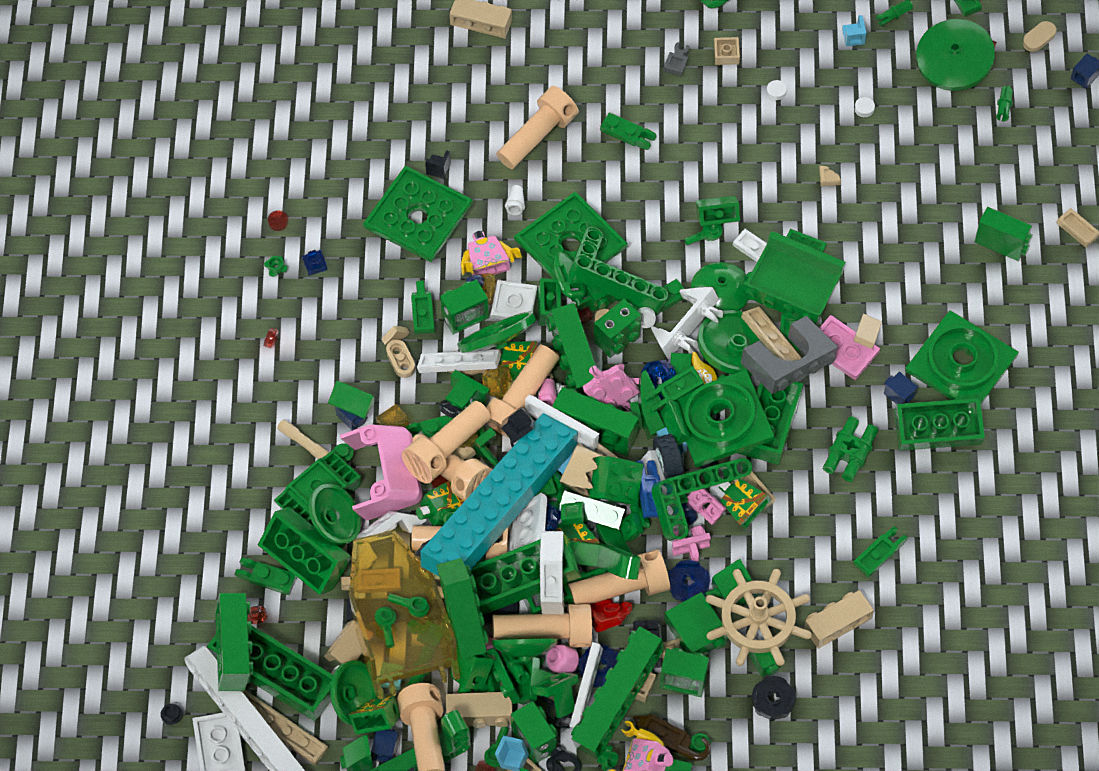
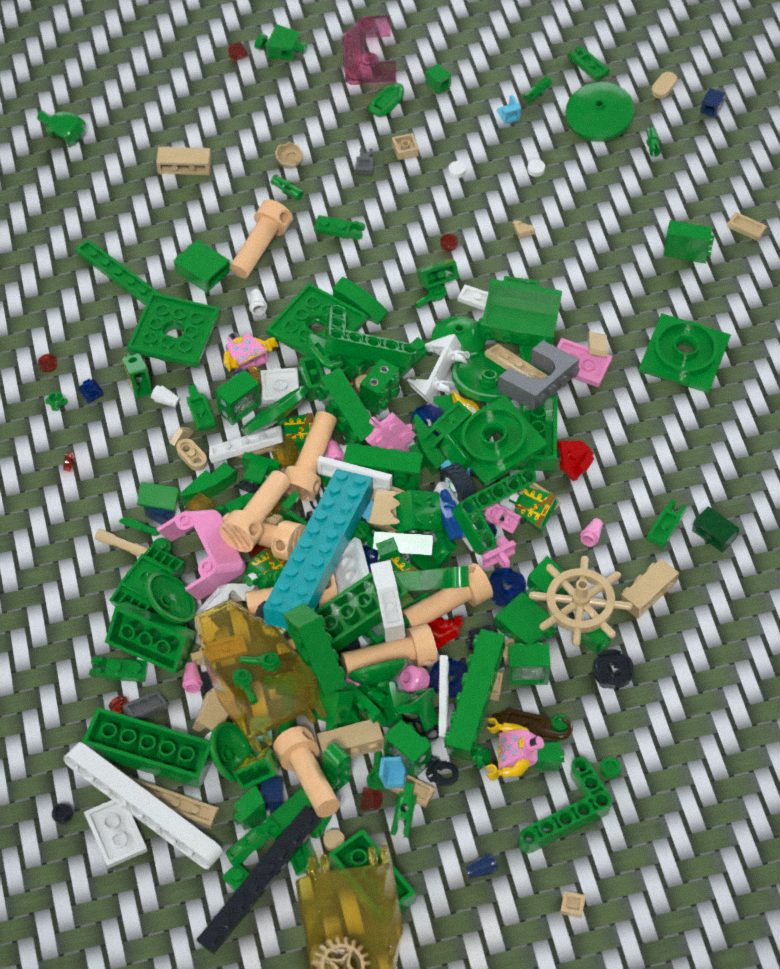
camera: 15 degrees left, 5 degrees down
green brick [215,593,253,691] -> none
black panel [425,150,451,179] -> none
black panel [501,407,535,443] -> none
white tile [637,307,656,328] -> none
green pin [822,416,878,482] -> none
dark blue brick [884,371,918,405] -> none
green brick [894,398,985,451] -> none
none -> green tile [75,239,161,305]
none -> green piece [119,517,160,536]
none -> green torso [122,353,153,399]
none -> dark grey plate [122,690,168,720]
none -> white cone [151,385,180,408]
none -> green brick [174,239,231,293]
none -> green slope [179,462,237,507]
none -> bright pink cone [182,662,203,693]
none -> green pin [270,174,304,201]
none -> tan hair [275,142,303,169]
none -> green slope [333,276,388,325]
none -> clear red tile [440,234,458,251]
none -> red plate [557,440,595,481]
none -> bright pink cone [581,518,603,547]
none -> dark green panel [692,506,739,553]

